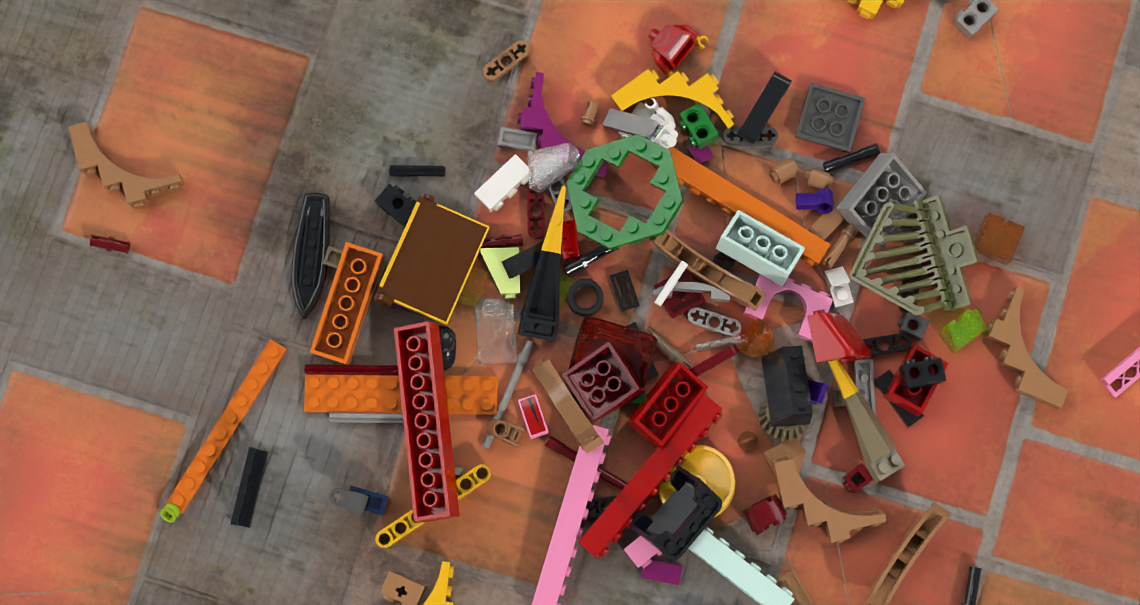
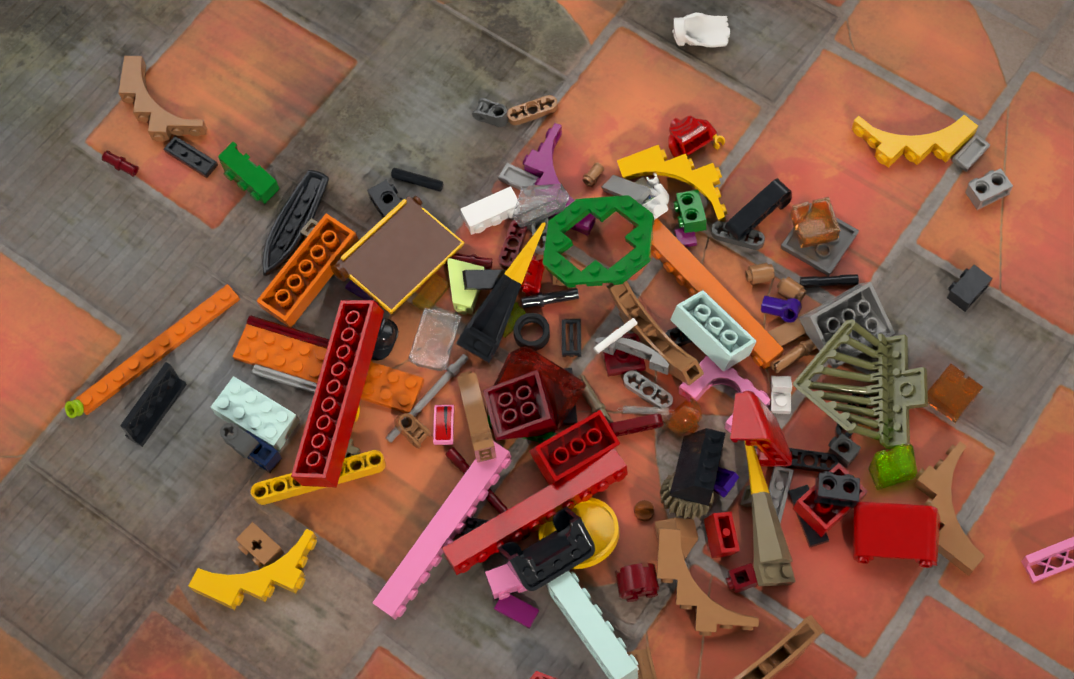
camera: 25 degrees right, 15 degrees down
none -> black tile [164,136,218,178]
none -> light aqua brick [211,376,300,452]
none -> green wedge [218,142,279,204]
none -> dark grey piece [472,98,508,127]
none -> red brick [704,511,740,559]
none -> clear orange piece [790,197,840,248]
none -> red windscreen [853,502,940,568]
none -> black brick [947,265,993,312]

